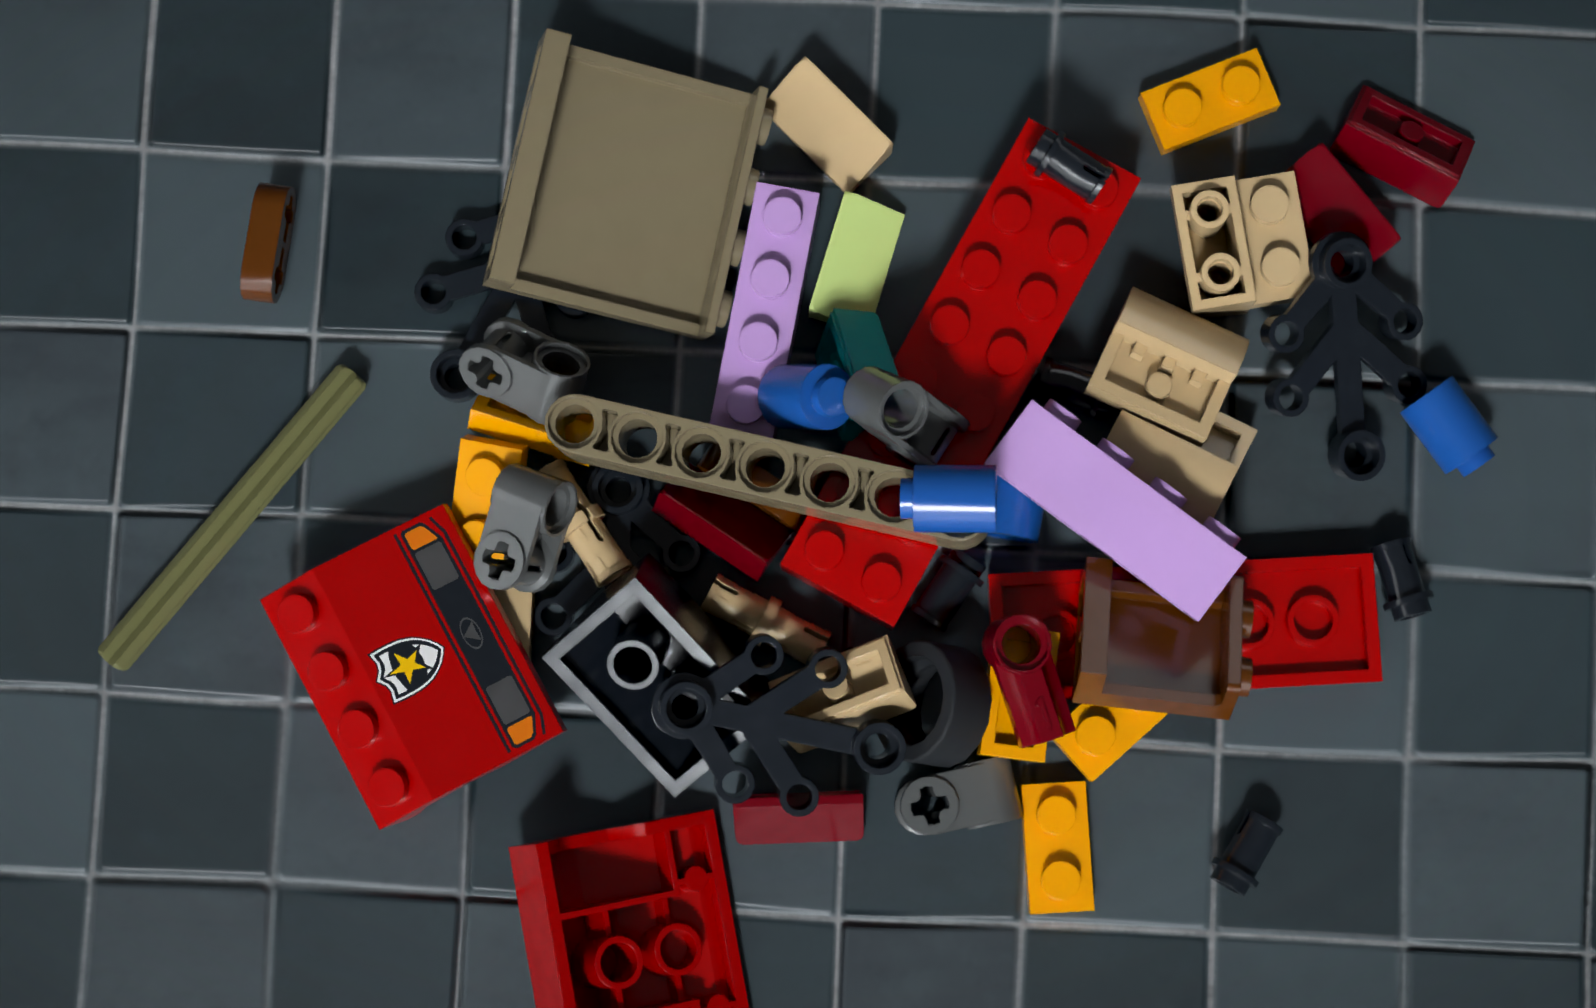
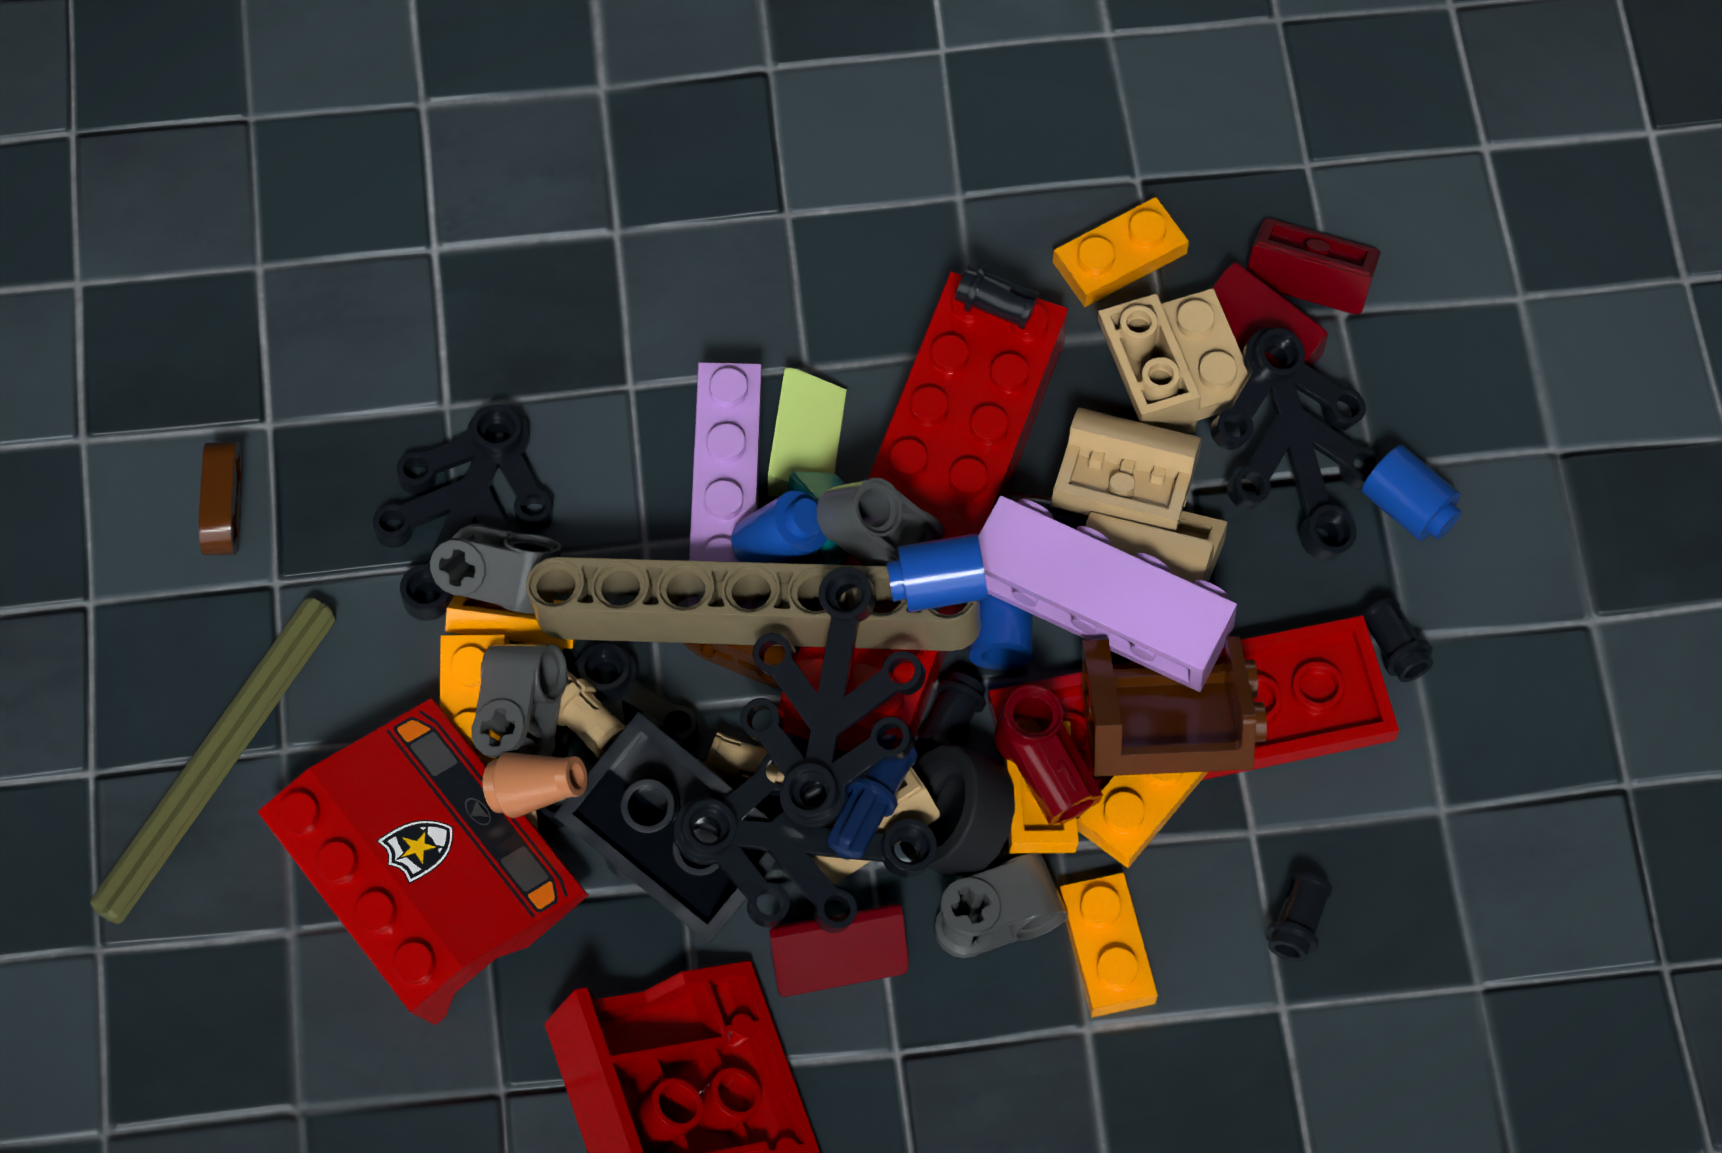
camera: 15 degrees left, 20 degrees down
dark tan panel [482,28,773,340] -> none
dark red slope [652,463,792,582] -> none
tan slope [765,56,893,192] -> none
none -> nougat cone [482,752,587,818]
none -> black plant [740,567,926,828]
none -> dark blue axle [827,734,918,860]

